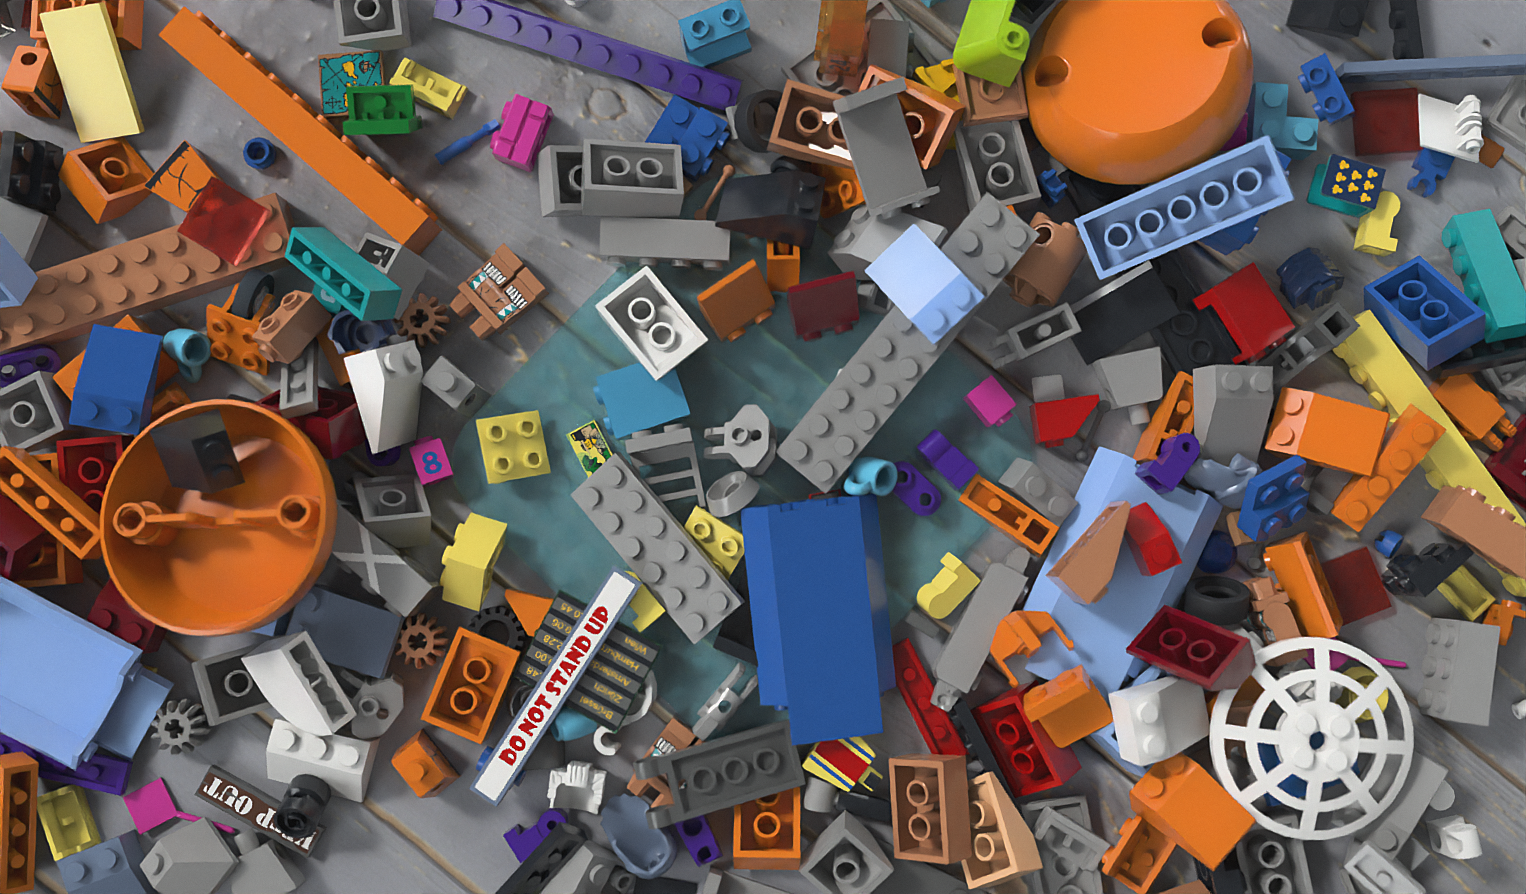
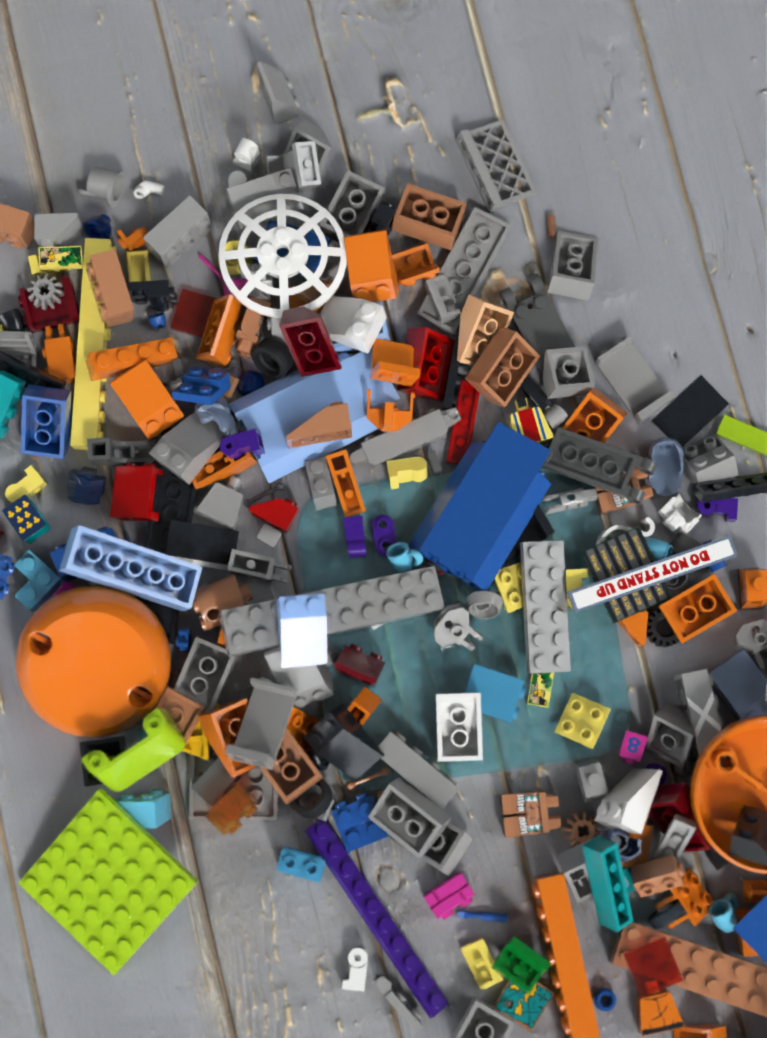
camera: 145 degrees left, 5 degrees down
nougat gear [395,613,450,669] -> none
light yellow brick [439,513,508,612] -> none
light grey plate [625,423,706,507] -> none
dark purple leg [674,814,723,867] -> none
orange slope [697,259,775,343] -> none
dark pink brick [962,374,1017,428] -> none
red slope [1124,502,1183,576] -> none

